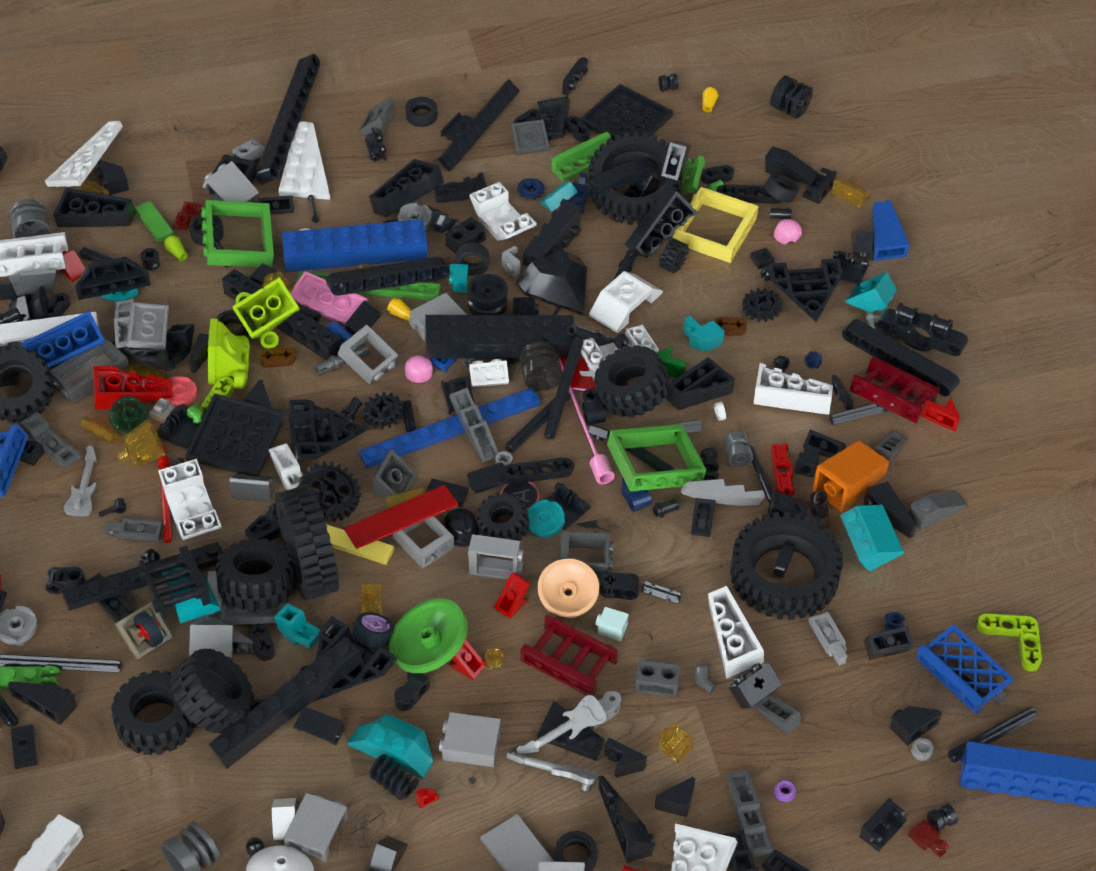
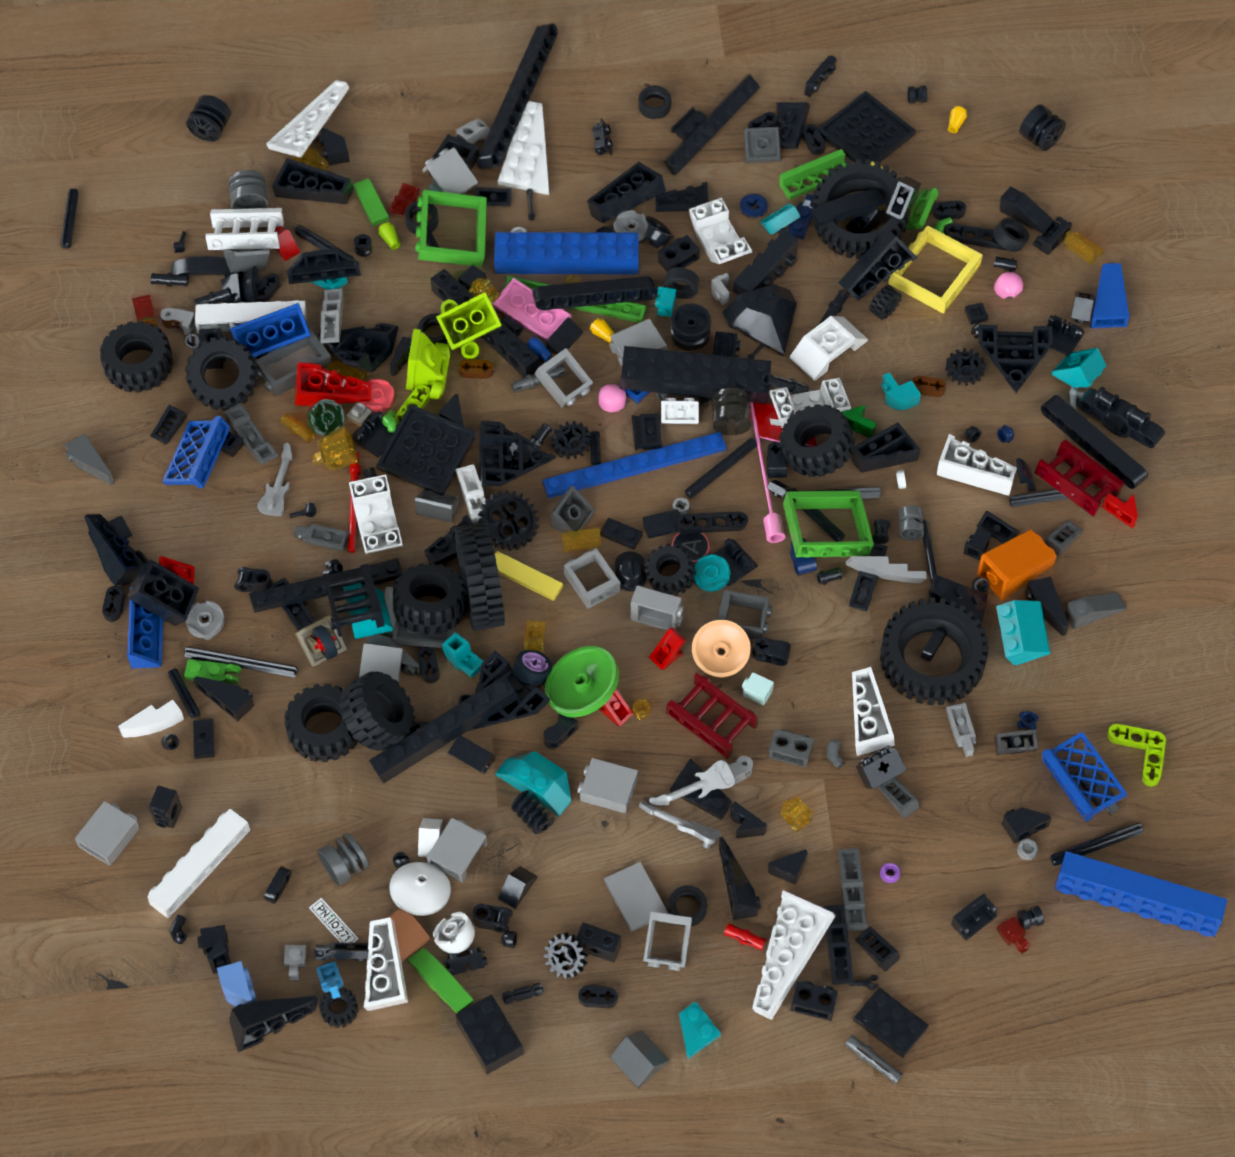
camera: 10 degrees right, 10 degrees up
light grey tile [127,303,169,349] -> none
red window [343,485,459,549] -> none
dark grey slope [359,97,394,138] -> none
red tile [415,788,439,808] -> none
dark grey slope [449,388,499,463] -> none
black axle [543,338,583,440] -> none
black hinge [613,334,629,350] -> none
axle [642,581,681,603] -> none
red piece [771,443,796,496] -> none

